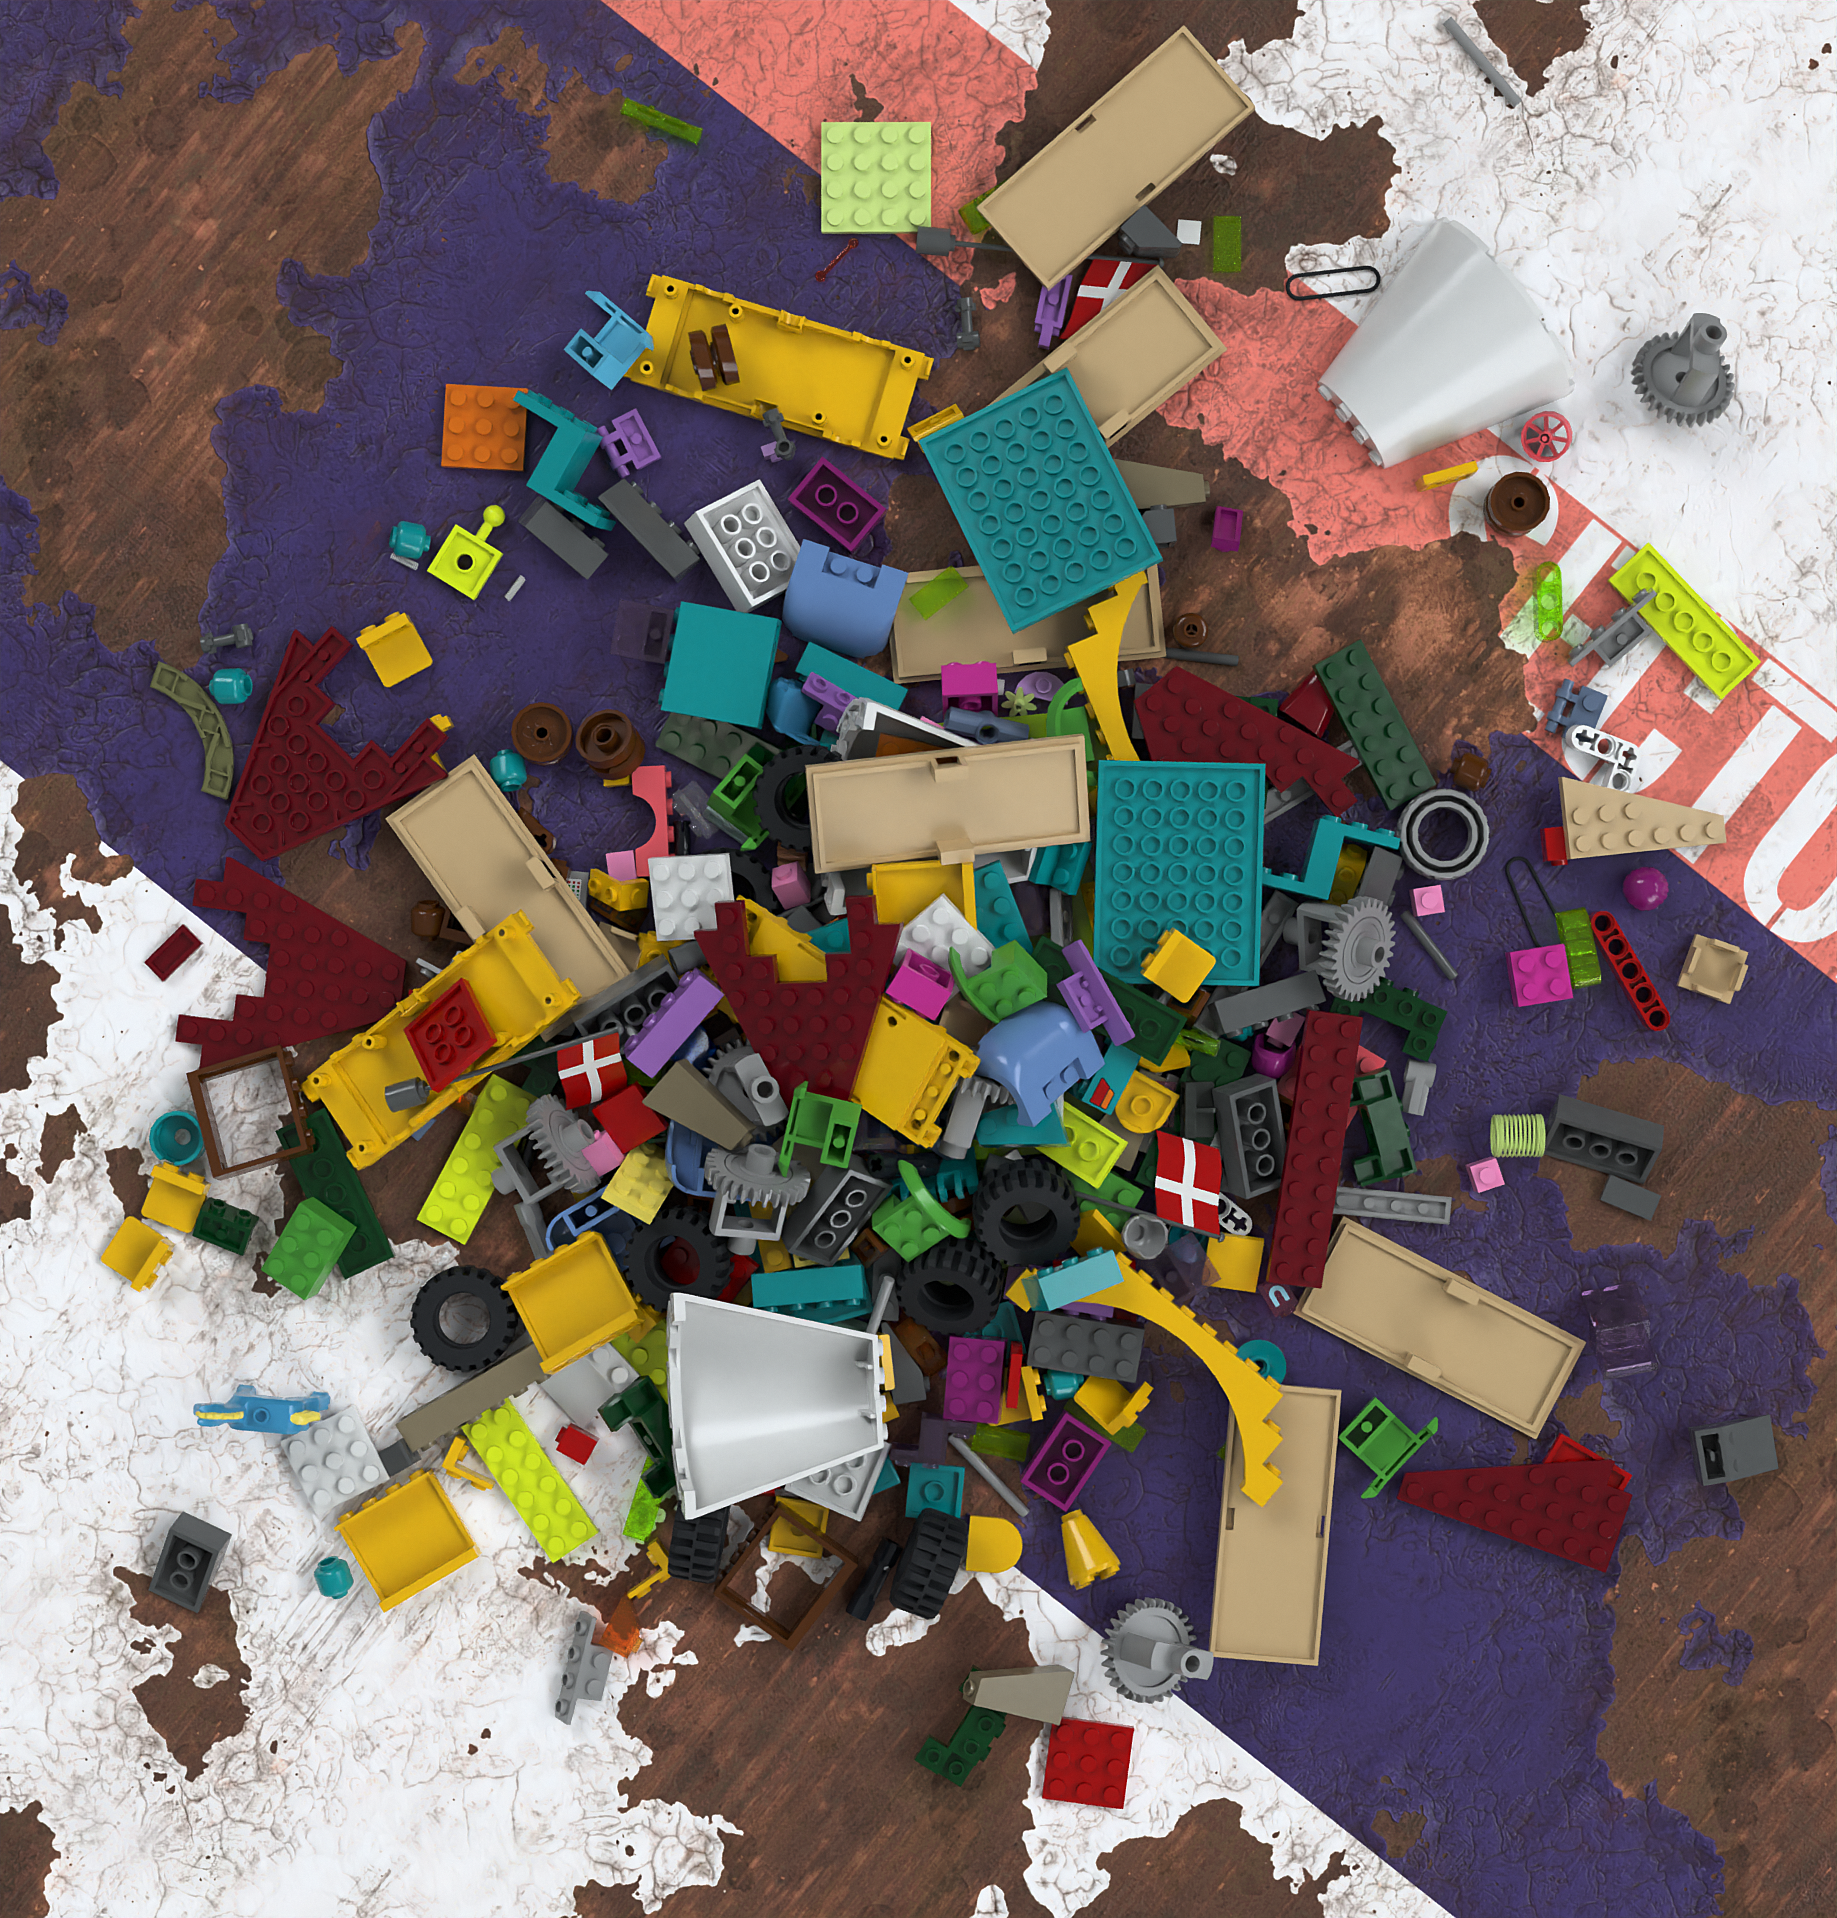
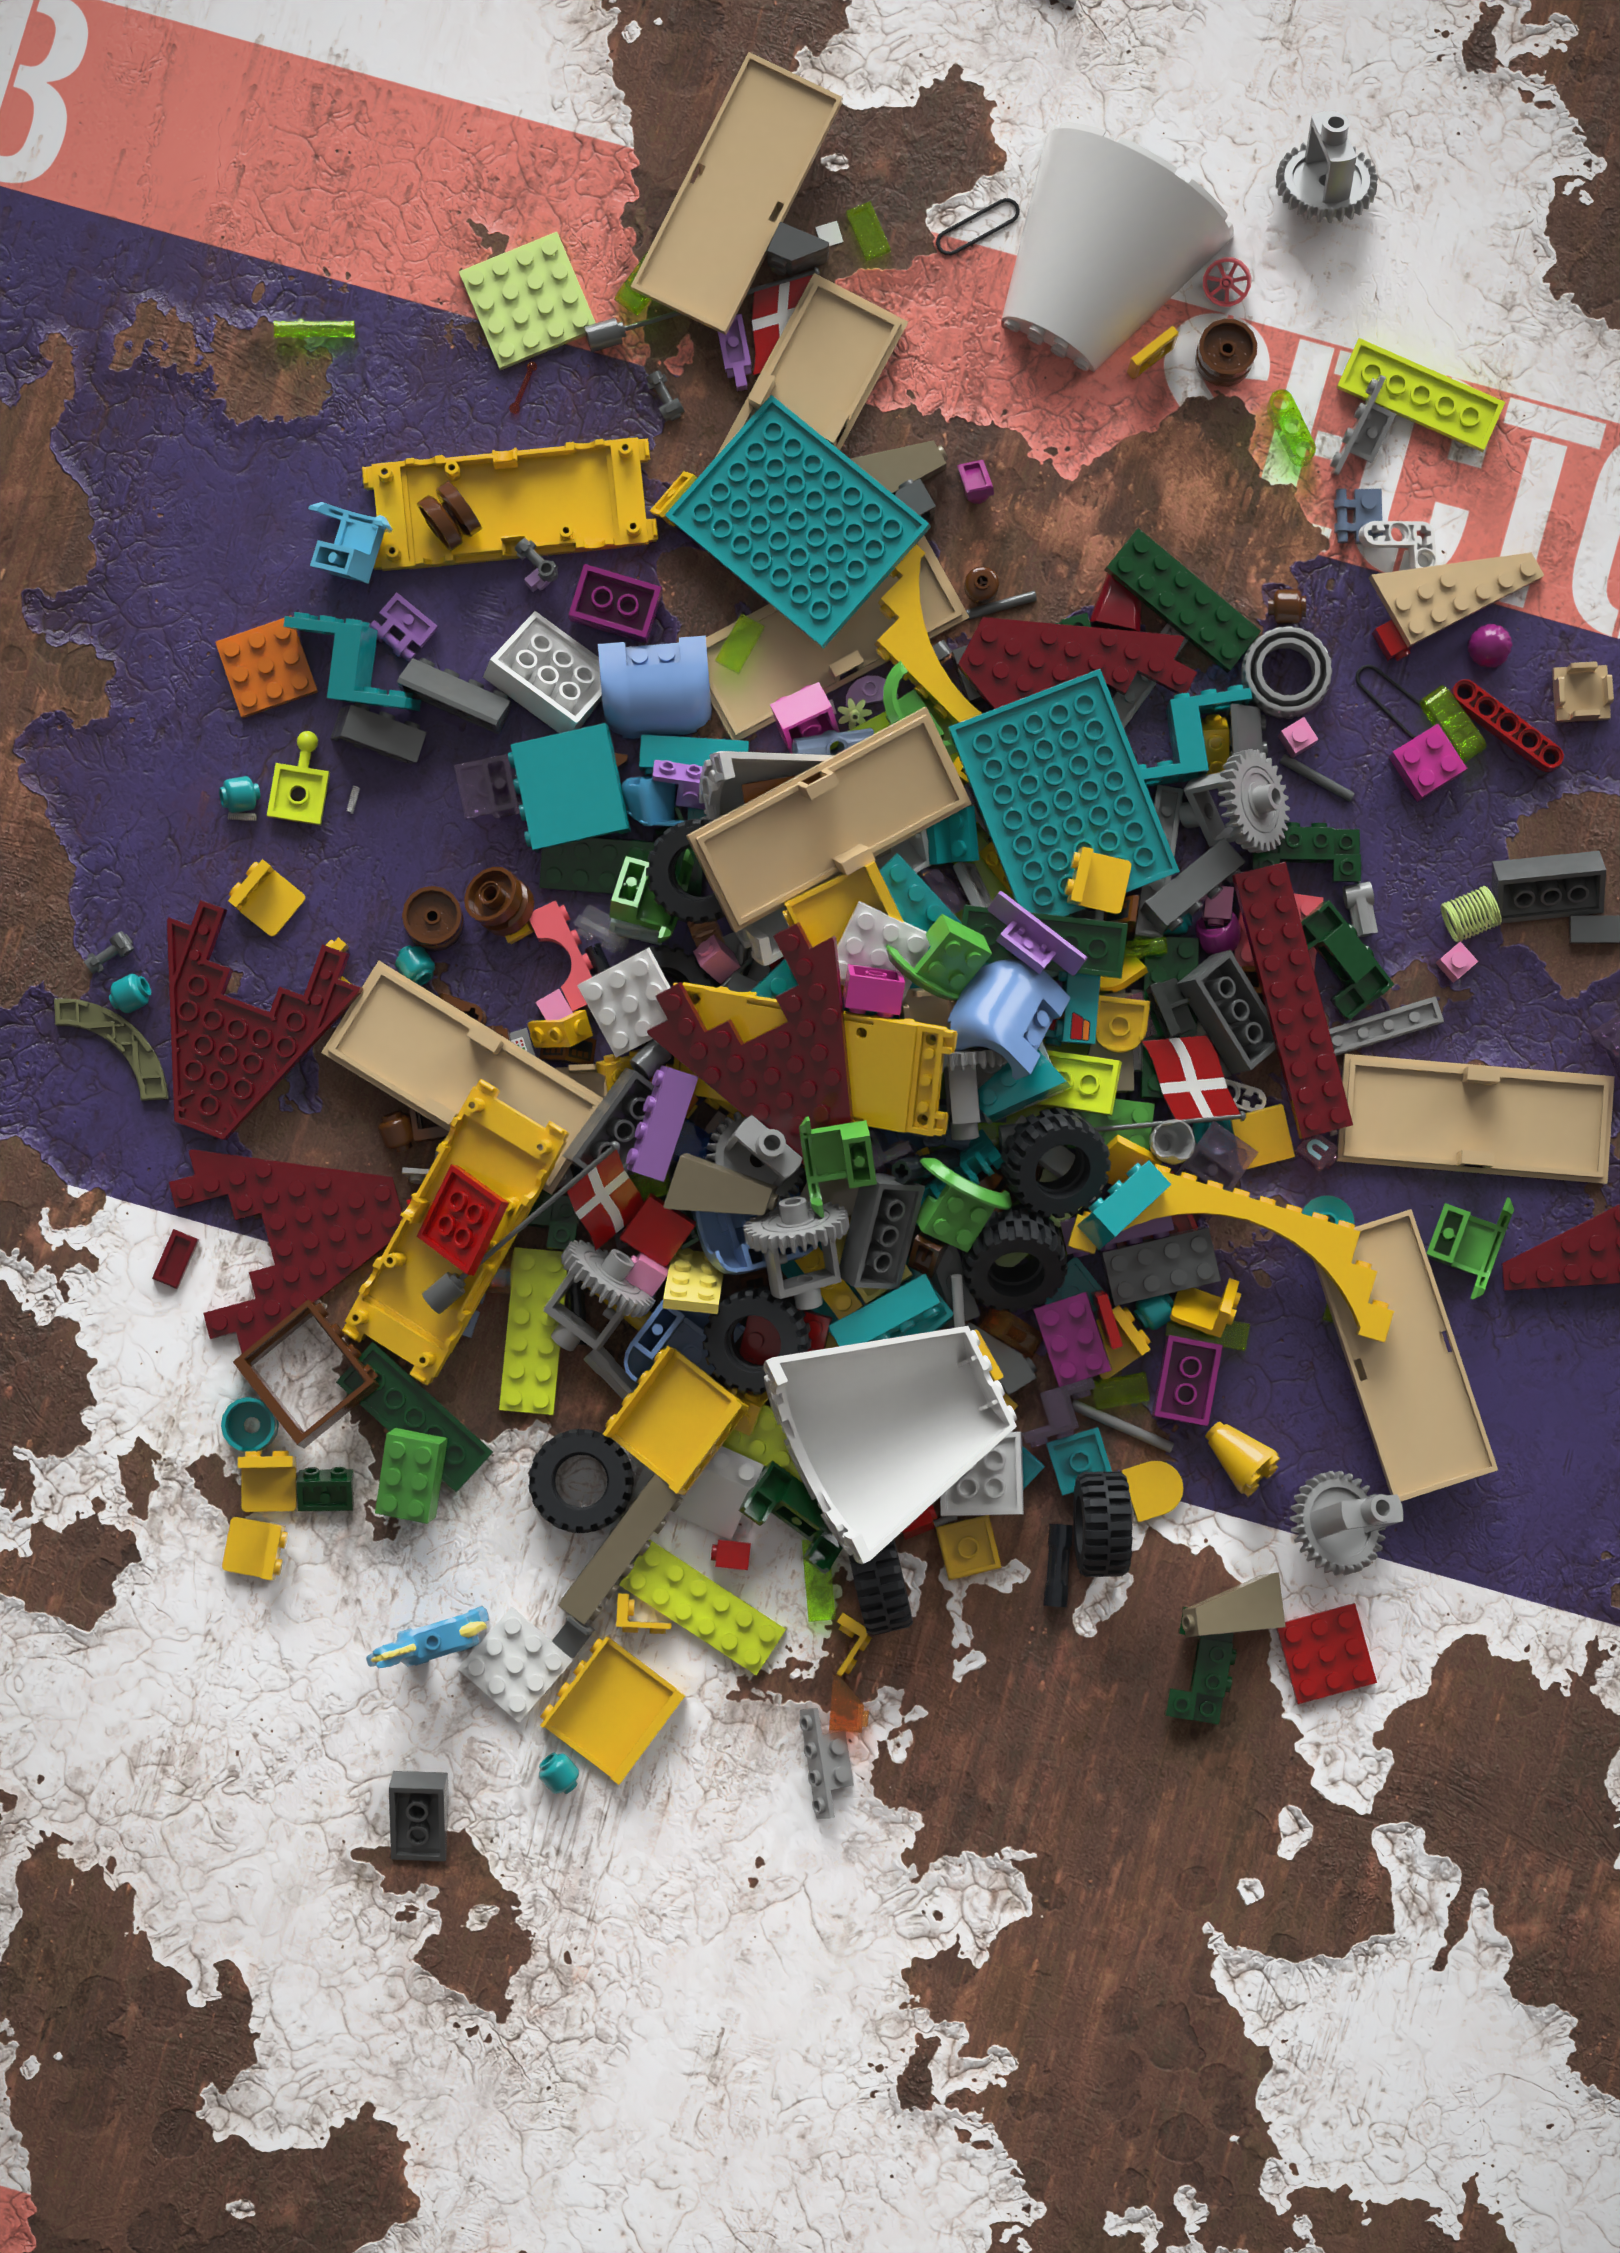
camera: 25 degrees left, 5 degrees down
reddish brown window [712,1501,858,1651] -> none

